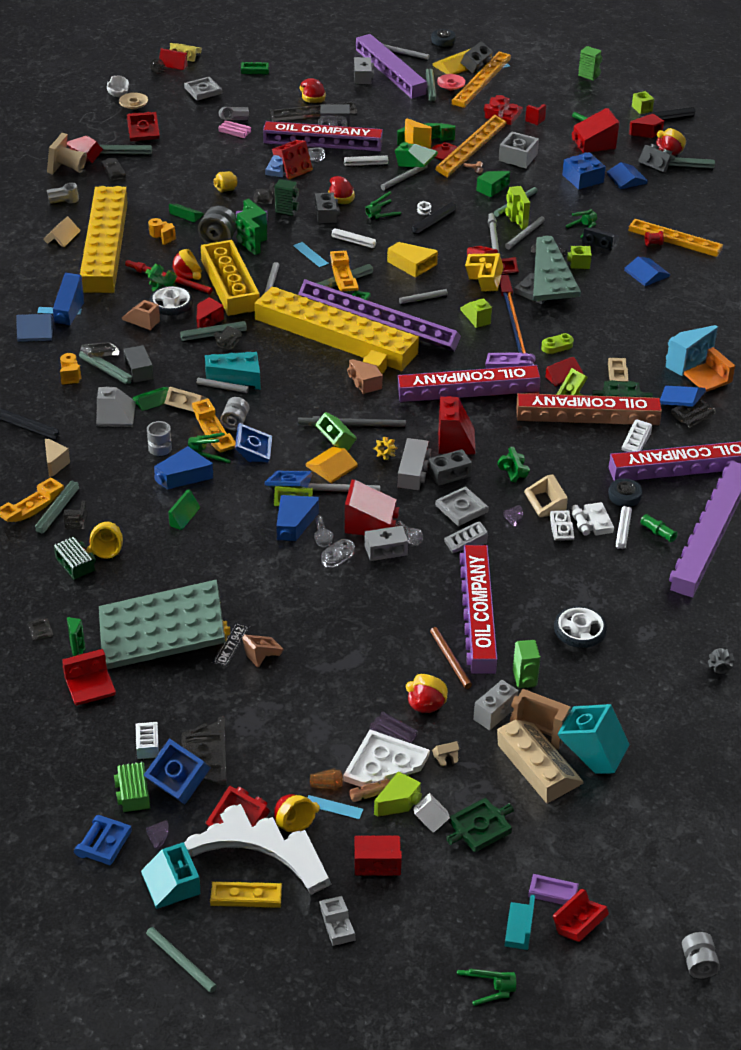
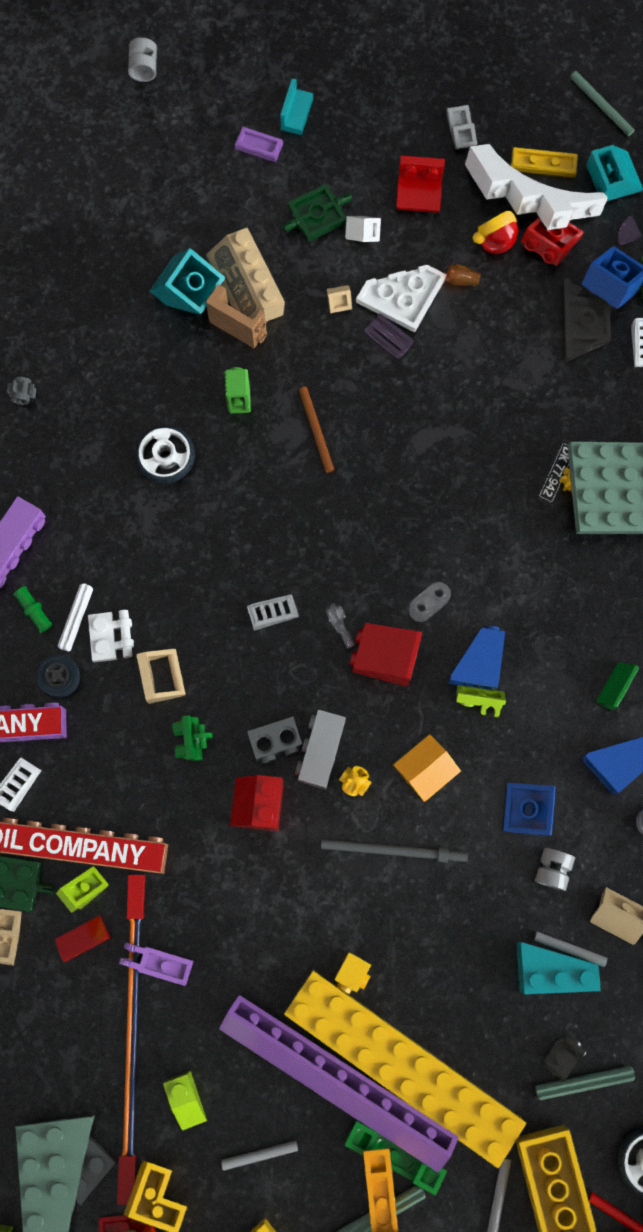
camera: 175 degrees left, 35 degrees up
green plant [188,433,231,463] -> none
light orange slope [192,398,236,452] -> none
red slope [197,297,224,329] -> none
nougat slope [242,634,284,667] -> none
blue slope [265,471,312,489] -> none
medium azure sticker [307,795,363,819] -> none
light grey bar [308,483,380,492] -> none
clear plate [314,515,333,547] -> none
bright green brick [316,412,357,451] -> none
nougat slope [347,359,383,394] -> none
nougat axle [350,779,390,802] -> none
light grey brick [365,526,408,561] -> none
lime slope [374,771,422,816] -> none
brick [398,365,540,402] -> none
red piece [406,674,448,713] -> none
light grey plate [435,486,489,526] -> none
green plant [457,969,516,1005] -> none
brick [460,545,497,674] -> none
light grey brick [473,680,518,730] -> none
clear purple tile [503,505,523,527] -> none
lime plate [541,333,574,354] -> none
white slope [550,511,574,540] -> none
red bracket [553,889,609,942] -> none

